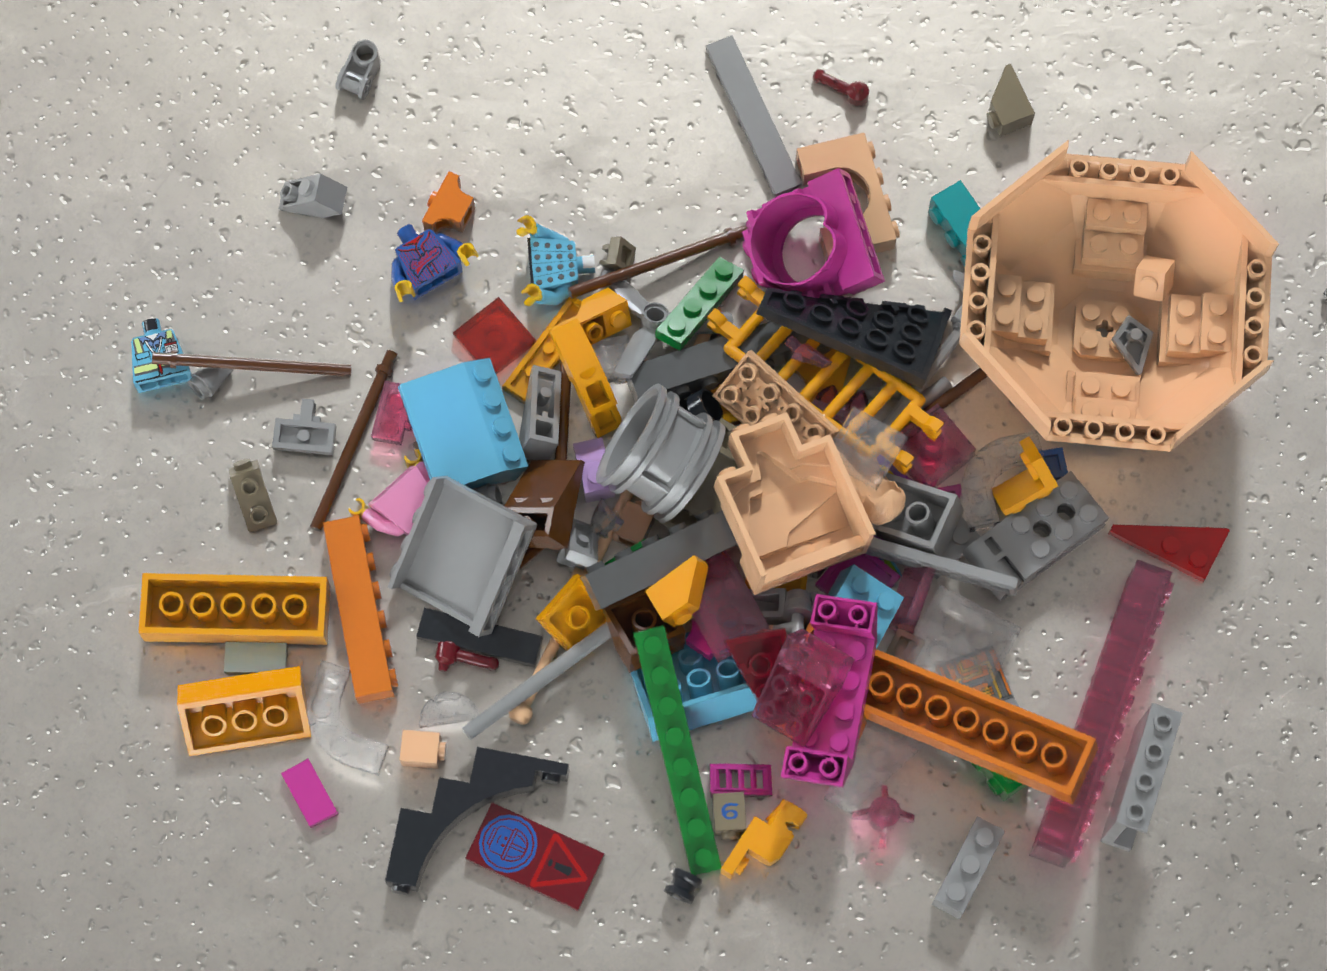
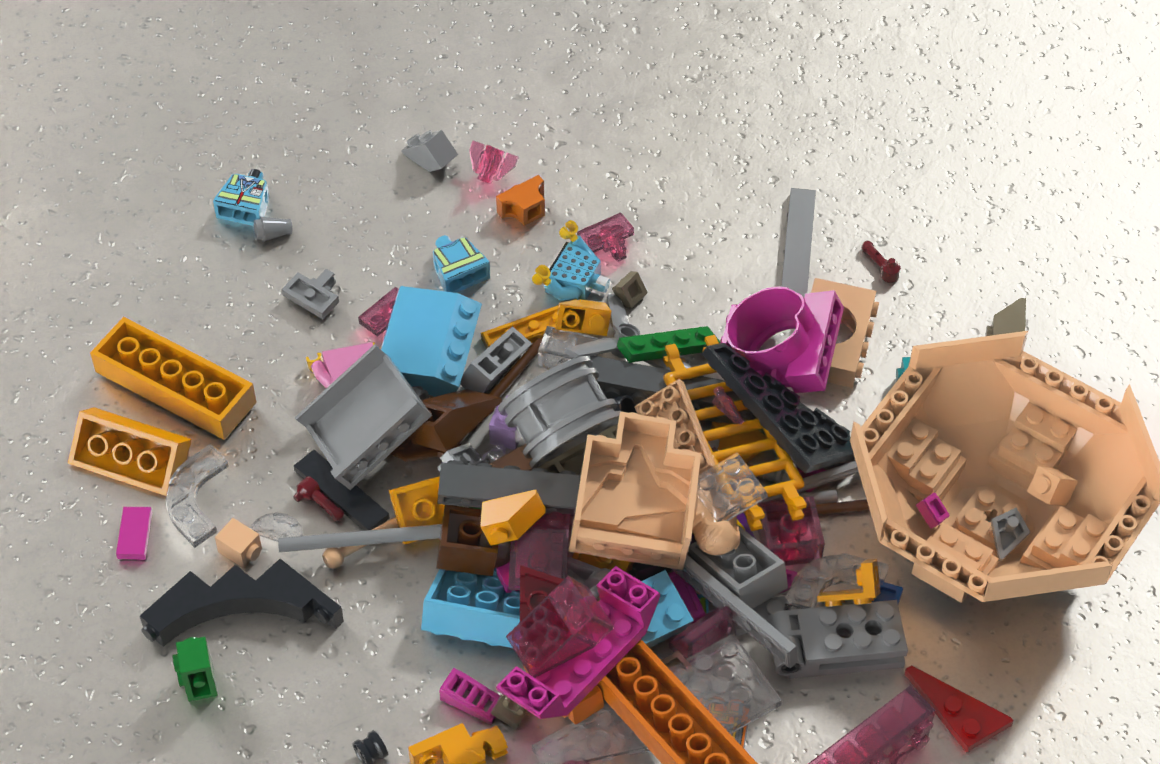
camera: 30 degrees right, 20 degrees down
reddish brown bar [152,350,351,376] -> none
light aqua tile [224,642,288,674] -> none
dark tan bracket [229,459,277,532] -> none
reddish brown bar [310,350,398,531] -> none
orange brick [323,515,398,704] -> none
light grey piece [335,40,381,100] -> none
blue torso [391,224,479,302] -> none
clear red tile [452,297,536,374] -> none
dark red tile [465,802,605,912] -> none
light orange slope [548,316,622,438] -> none
reddish brown bar [568,225,747,299] -> none
green plate [633,625,722,875] -> none
dark tan brick [712,792,746,840] -> none
none -> green brick [172,637,218,702]
none -> medium azure torso [433,235,490,293]
none -> clear pink brick [469,141,519,184]
none -> dark tan tile [490,694,527,729]
none -> clear pink hinge [577,212,634,262]
none -> dark pink tile [916,492,950,529]

